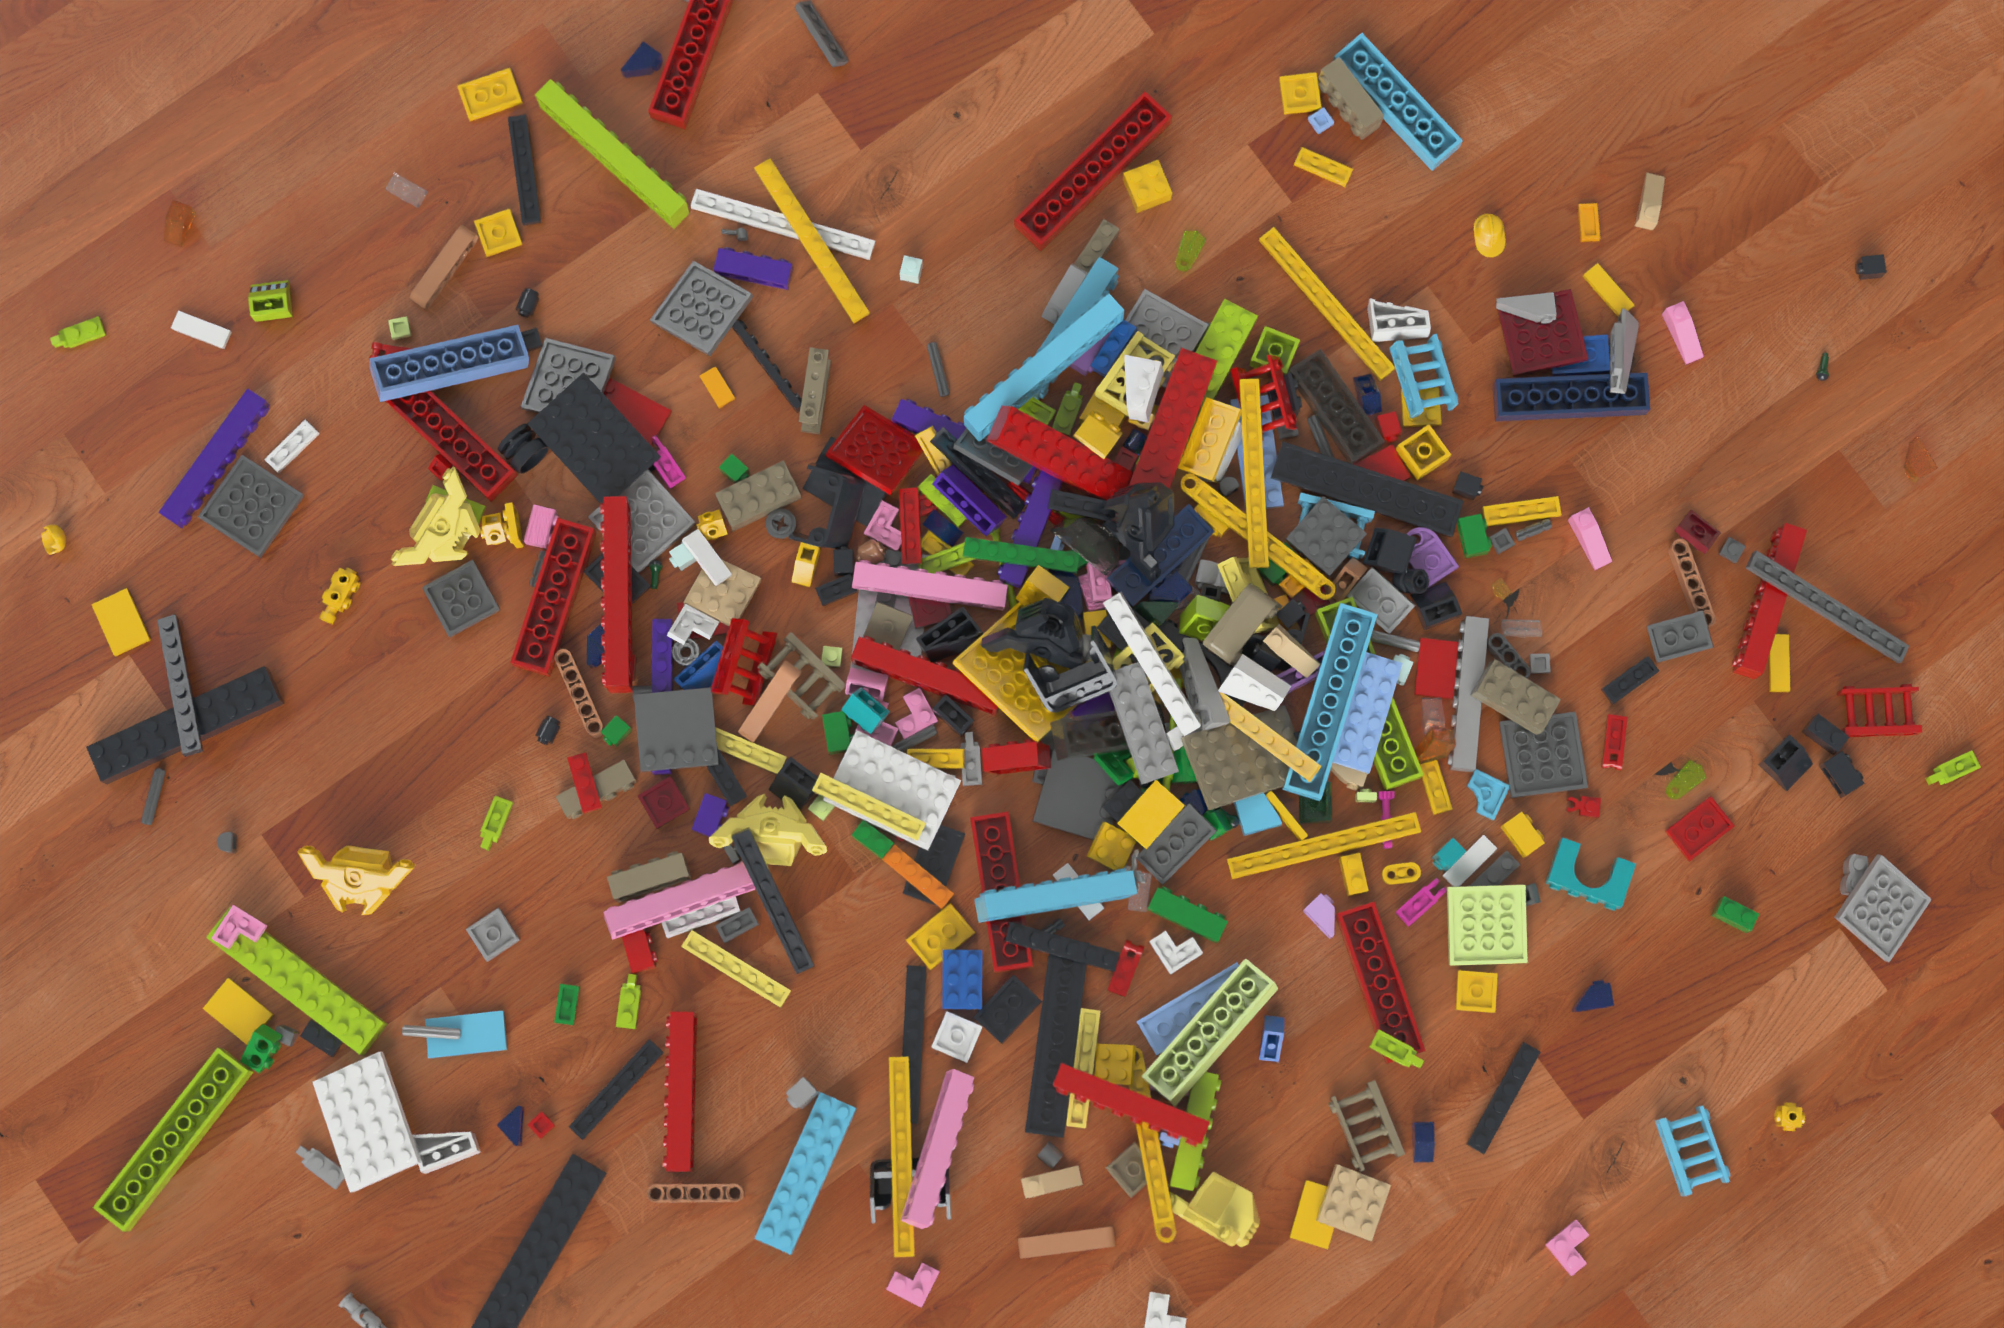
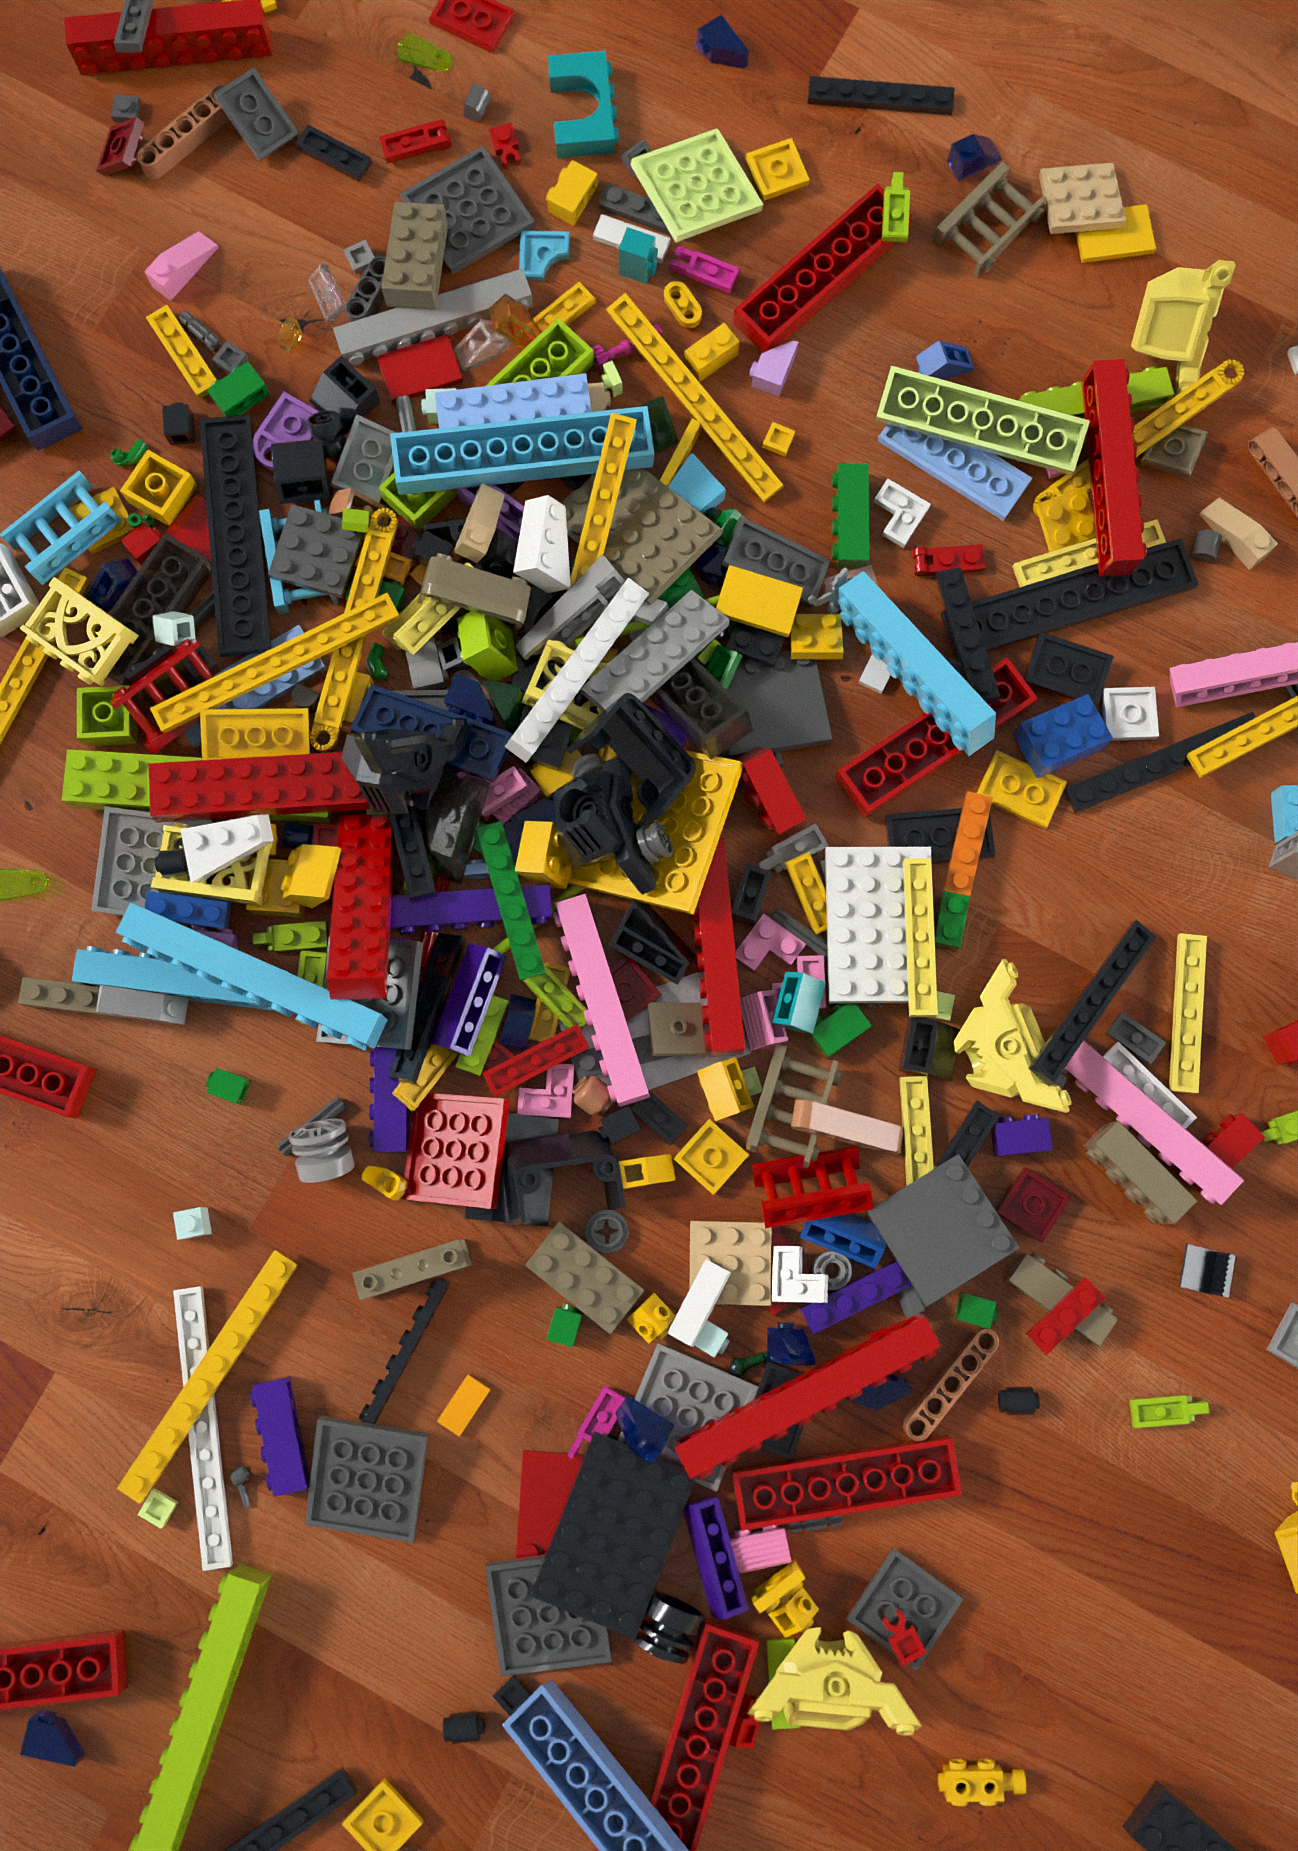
camera: 115 degrees left, 0 degrees up
none -> light yellow fence [20,577,139,686]
none -> green arm [110,439,148,467]
none -> green arm [128,513,155,528]
none -> yellowish green plate [138,1488,178,1529]
none -> light aqua brick [153,611,195,646]
none -> black brick [155,848,189,877]
none -> green brick [206,1068,251,1105]
none -> light grey wheel [288,1118,355,1183]
none -> lime tile [342,508,369,533]
none -> yellow hair [361,1165,407,1201]
none -> green arm [365,642,389,680]
none -> dark grey brick [464,84,491,122]
none -> clear blue slope [616,1395,675,1463]
none -> dark grey wheel [636,821,673,864]
none -> yellow plate [674,1119,749,1195]
none -> dark purple brick [683,1497,749,1619]
none -> yellow brick [697,1057,754,1121]
none -> yellow plate [762,422,796,457]
none -> clear blue slope [767,1322,816,1365]
none -> red plate [882,1609,927,1667]
none -> black piece [1178,1244,1236,1297]

